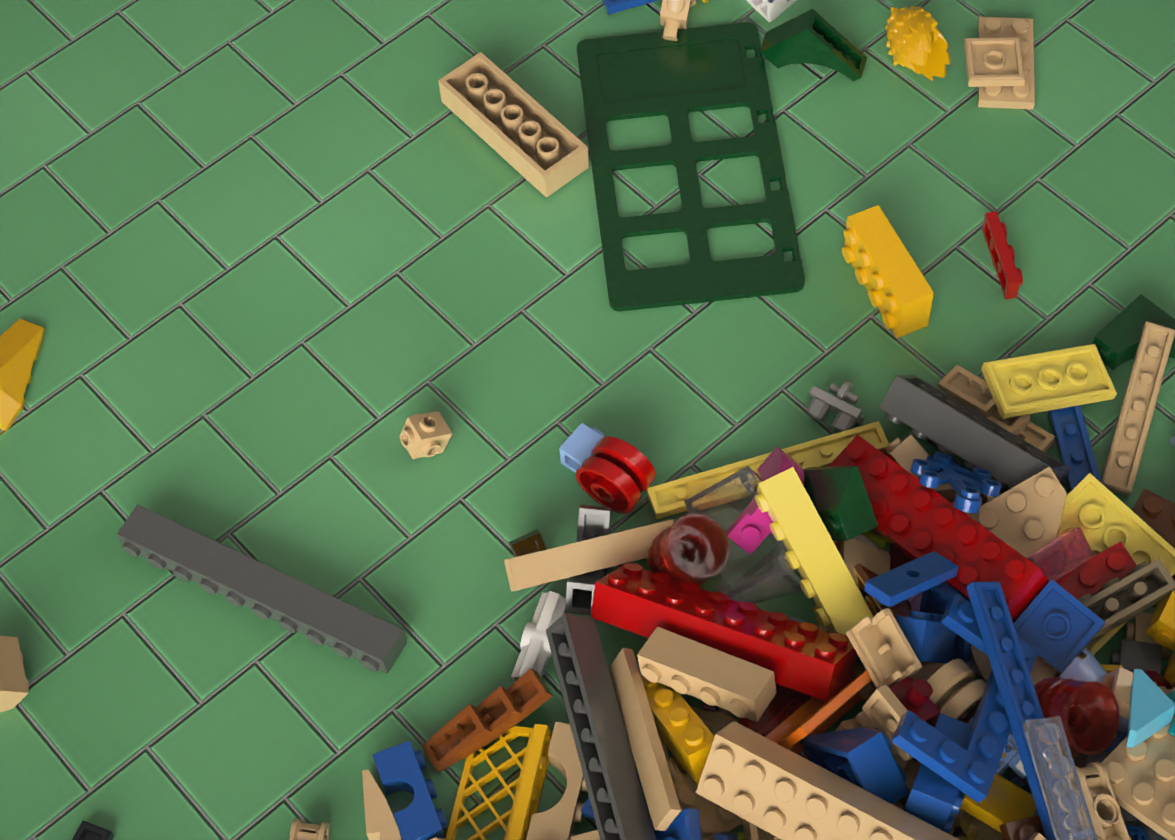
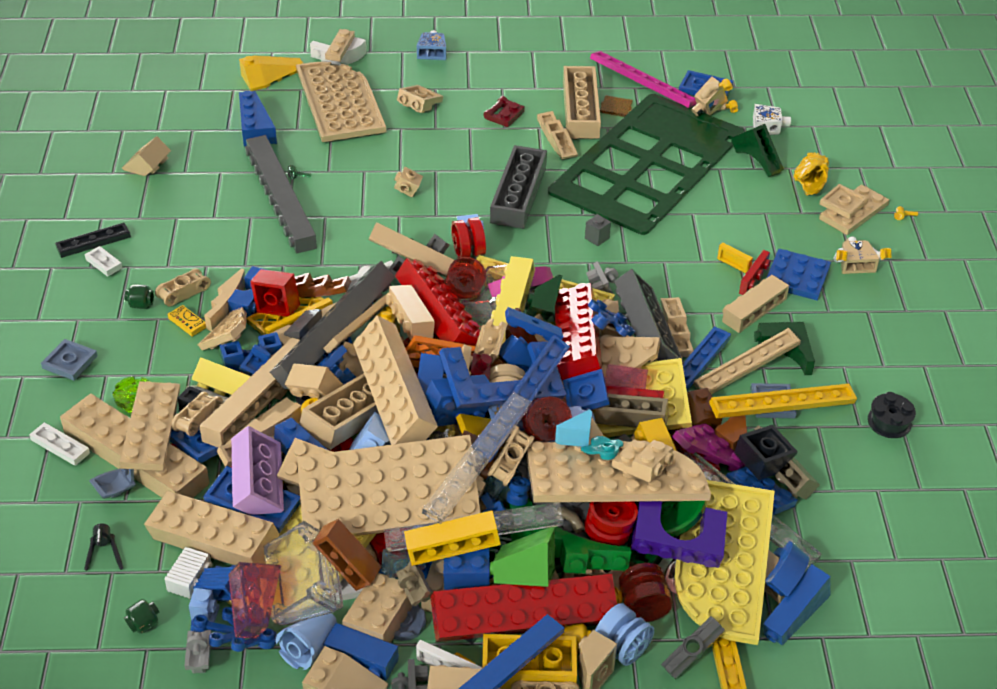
camera: 35 degrees right, 15 degrees down
yellow brick [842,205,934,338] -> none
light yellow tile [981,344,1117,419] -> none
none -> blue wedge [239,91,277,147]
none -> red brick [250,269,300,317]
none -> dark grey slope [284,309,322,340]
none -> clear green hand [287,165,312,179]
none -> tan plate [296,62,386,142]
none -> white arch [310,37,367,66]
none -> tan plate [325,29,355,62]
none -> tan plate [397,85,443,113]
none -> medium blue torso [417,30,446,60]
none -> dark red plate [483,96,525,127]
none -> dark grey brick [490,145,547,229]
none -> tan slope [537,111,578,159]
none -> dark grey brick [585,214,611,246]
none -> dark pink tile [590,51,697,108]
none -> clear orange piece [600,96,633,117]
none -> yellow tile [717,242,753,273]
none -> tan brick [722,275,789,333]
none -> blue plate [767,248,831,301]
none -> tan torso [834,237,892,274]
none -> yellow hand [894,206,918,220]

